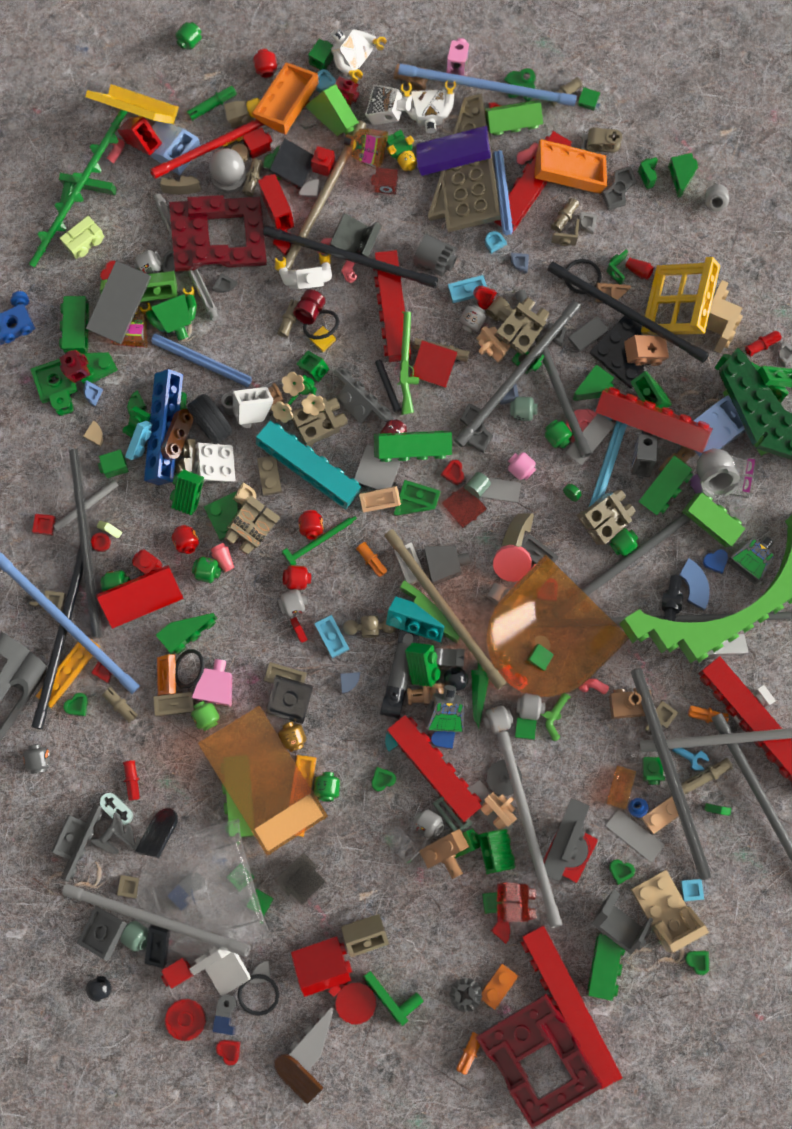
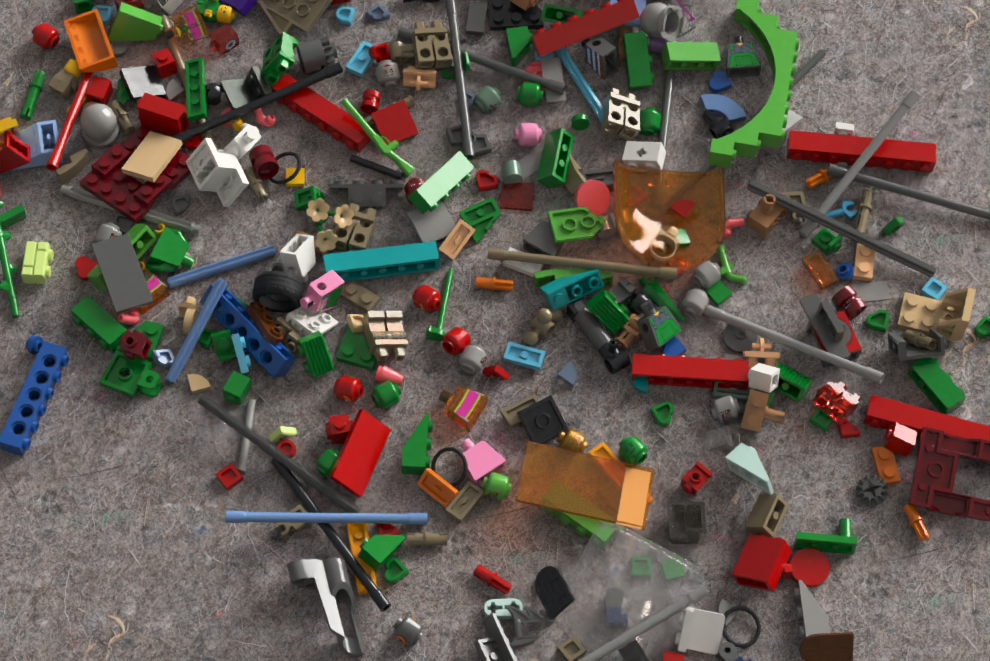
camera: 50 degrees left, 15 degrees down
none -> coral arm [118,311,140,325]
none -> tan tile [121,131,183,182]
none -> medium blue axle [165,278,227,383]
none -> tan piece [177,296,198,335]
none -> green plate [185,57,207,122]
none -> white bracket [186,138,249,207]
none -> black piece [206,83,224,105]
none -> green hips [261,31,298,85]
none -> bright pink torso [300,270,345,314]
none -> green slope [358,535,406,572]
none -> red wheel [360,89,381,114]
none -> clear orange torso [438,386,488,432]
none -> green brick [537,128,574,189]
none -> bright green tile [547,207,606,244]
none -> white brick [622,141,666,172]
none -> tan piece [649,226,680,261]
none -> red tile [669,200,696,219]
none -> red brick [680,461,713,497]
none -> light aqua slope [725,443,774,495]
none -> white brick [748,363,780,393]
none -> dark red wheel [831,285,867,321]
none -> red brick [884,422,917,457]
none -> dark tan pin [903,329,937,351]

